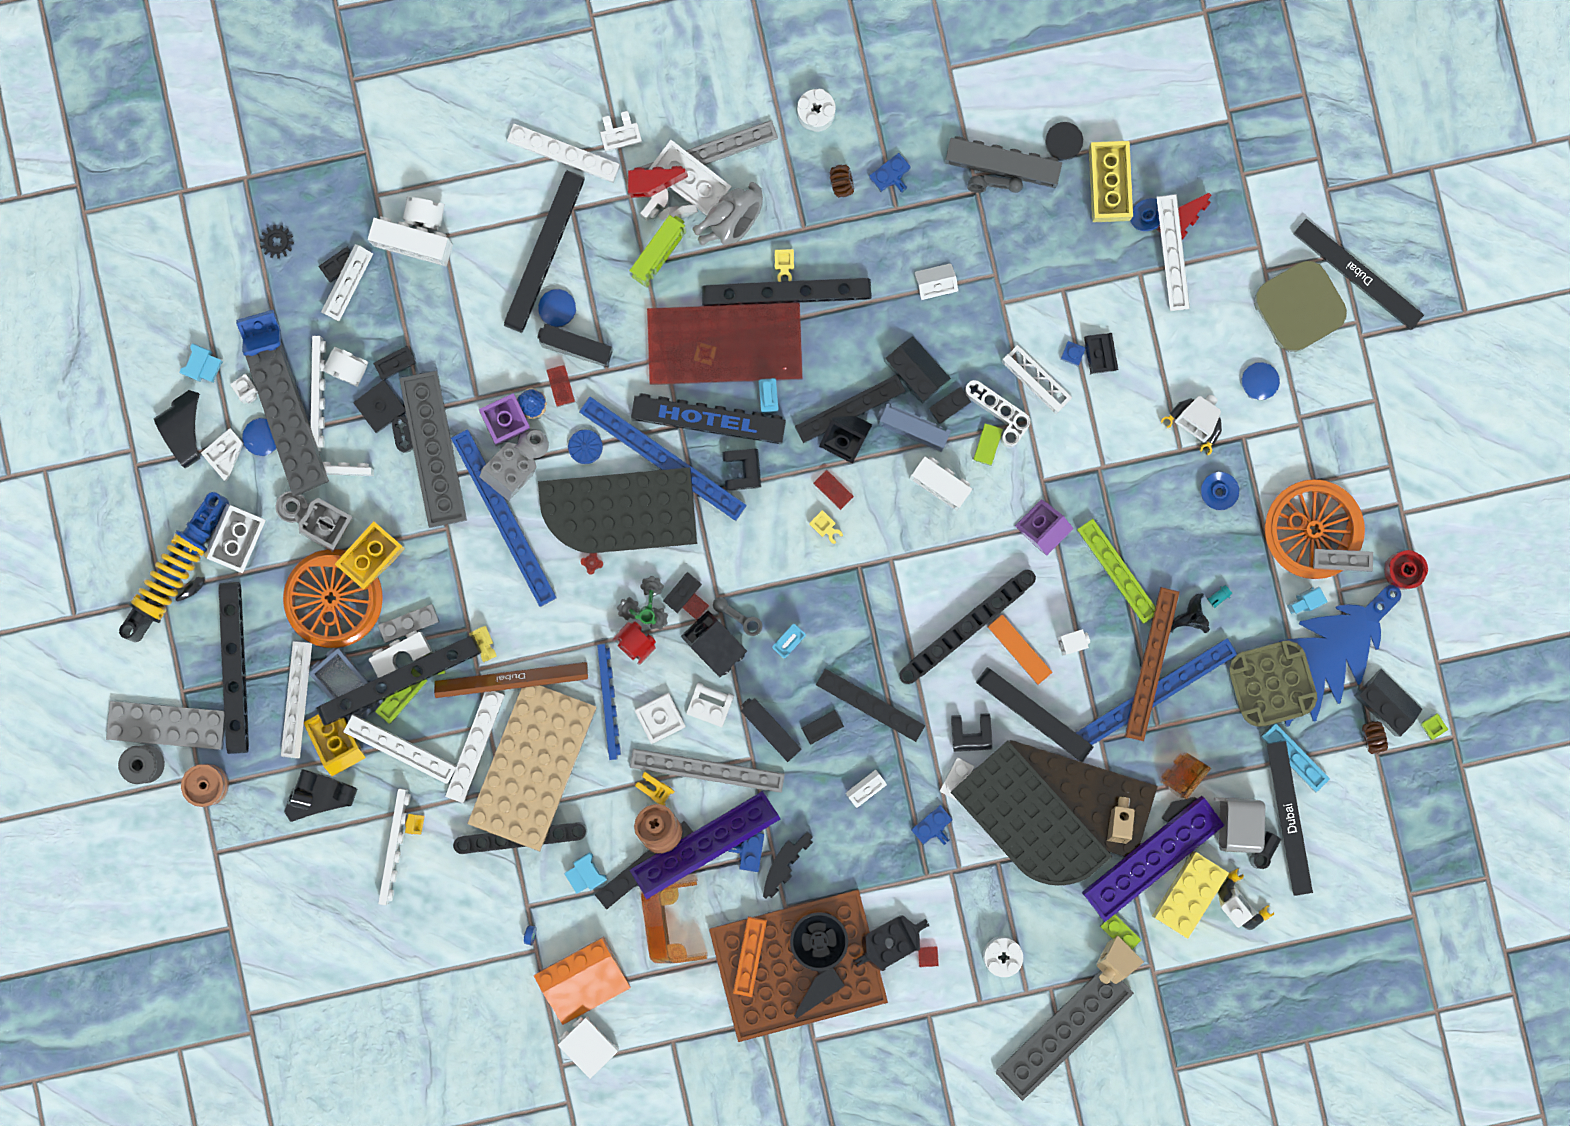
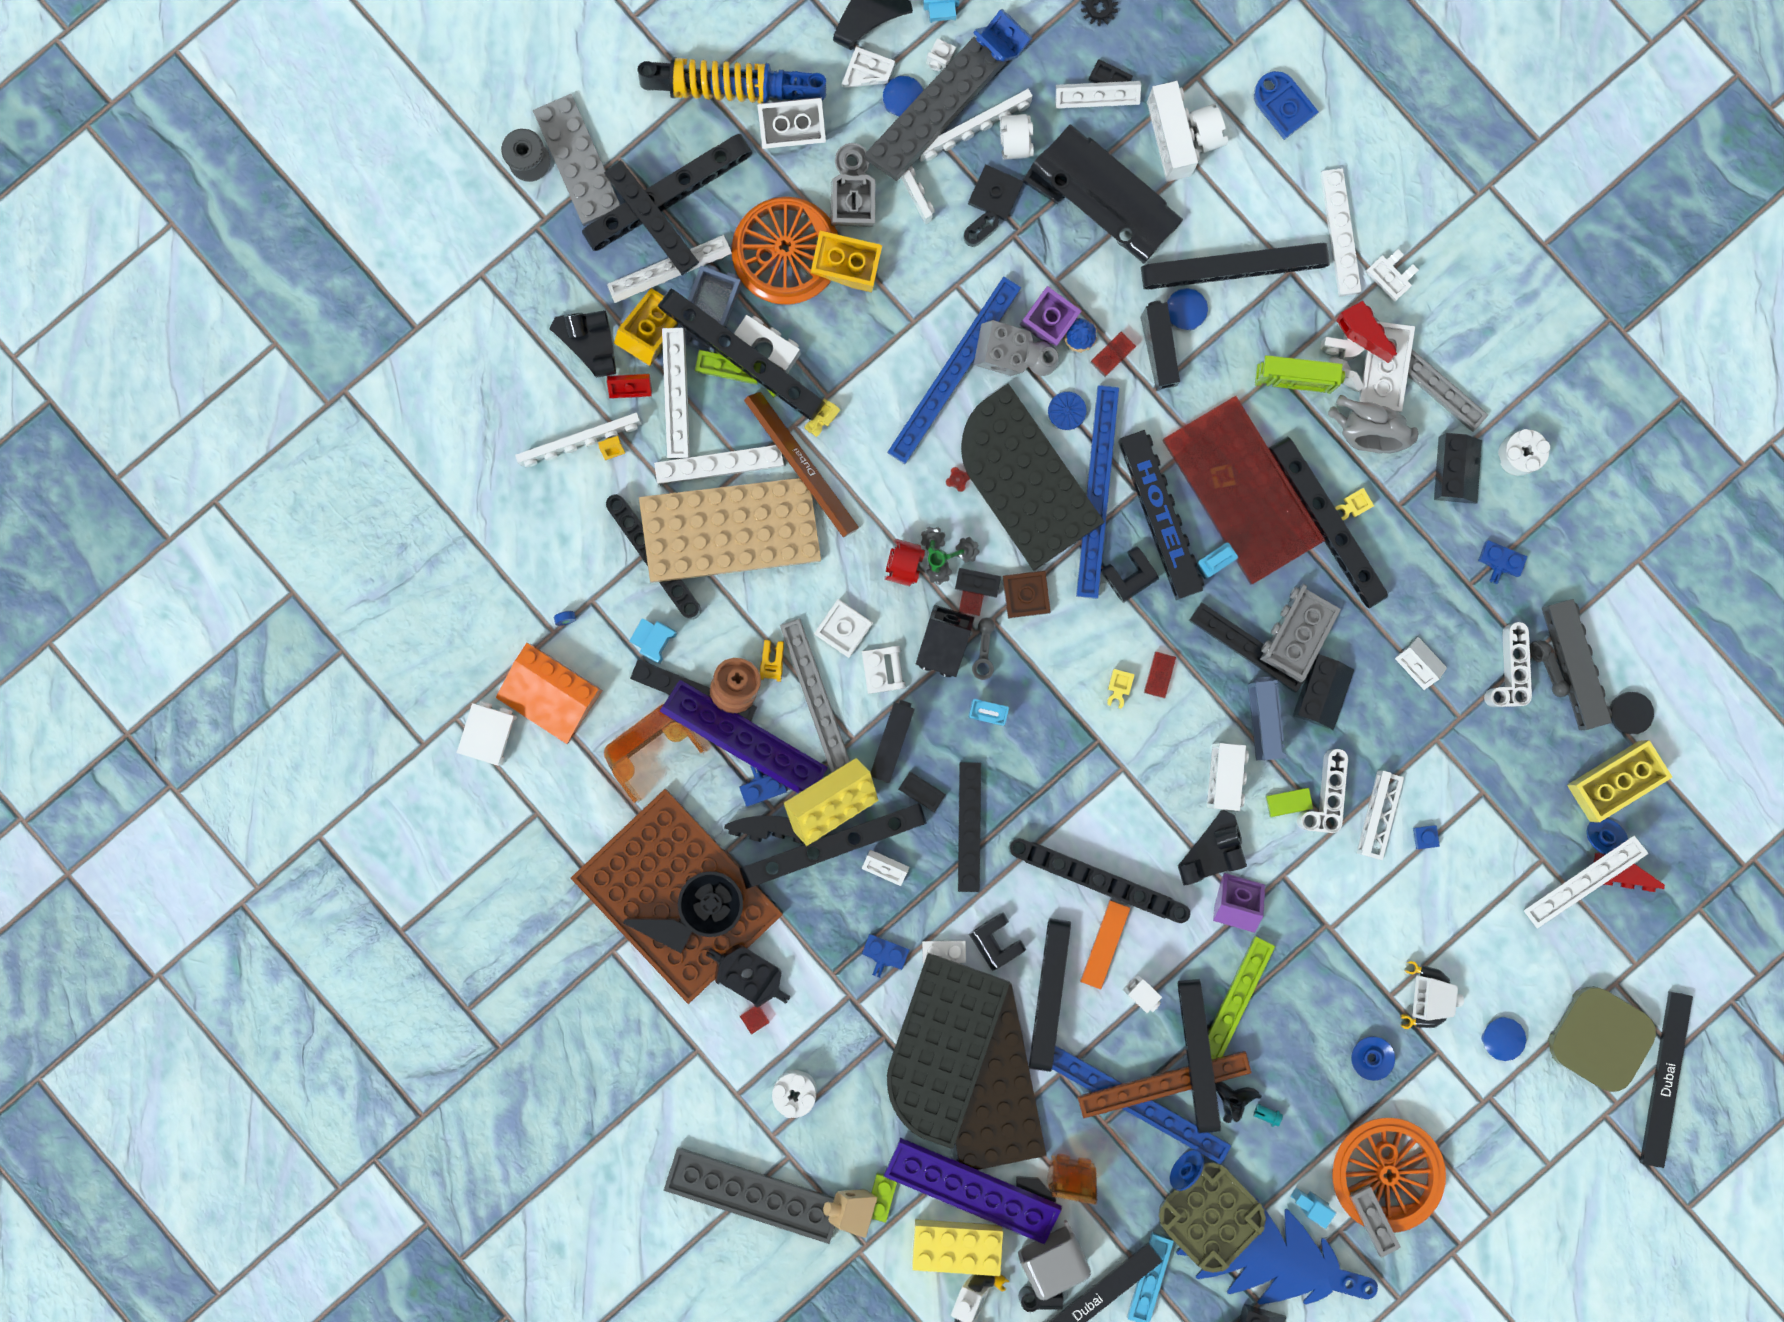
camera: 60 degrees right, 0 degrees up
black bar [175,577,205,602] -> none
nougat wheel [181,764,229,807] -> none
light grey plate [378,604,439,643] -> none
dark grey plate [399,371,467,528] -> none
blue plate [597,644,621,760] -> none
orange tile [733,916,767,997] -> none
black slope [819,416,873,464] -> none
reddish brown gear [830,164,854,198] -> none
black plate [929,387,971,424] -> none
black plate [1084,333,1119,375] -> none
tan torso [1107,797,1135,844] -> none
red brick [1384,550,1428,590] -> none
none -> black plate [604,160,699,275]
none -> red plate [606,374,652,399]
none -> black beam [739,803,927,889]
none -> light yellow brick [784,758,878,846]
none -> reddish brown plate [1002,571,1051,619]
none -> black panel [1030,124,1183,264]
none -> blue dish [1170,1150,1204,1191]
none -> black beam [1177,979,1221,1133]
none -> black panel [1178,810,1247,885]
none -> blue plate [1254,71,1319,140]
none -> light grey bracket [1260,583,1341,683]
none -> black slope [1434,433,1482,504]
none -> white beam [1484,622,1532,707]

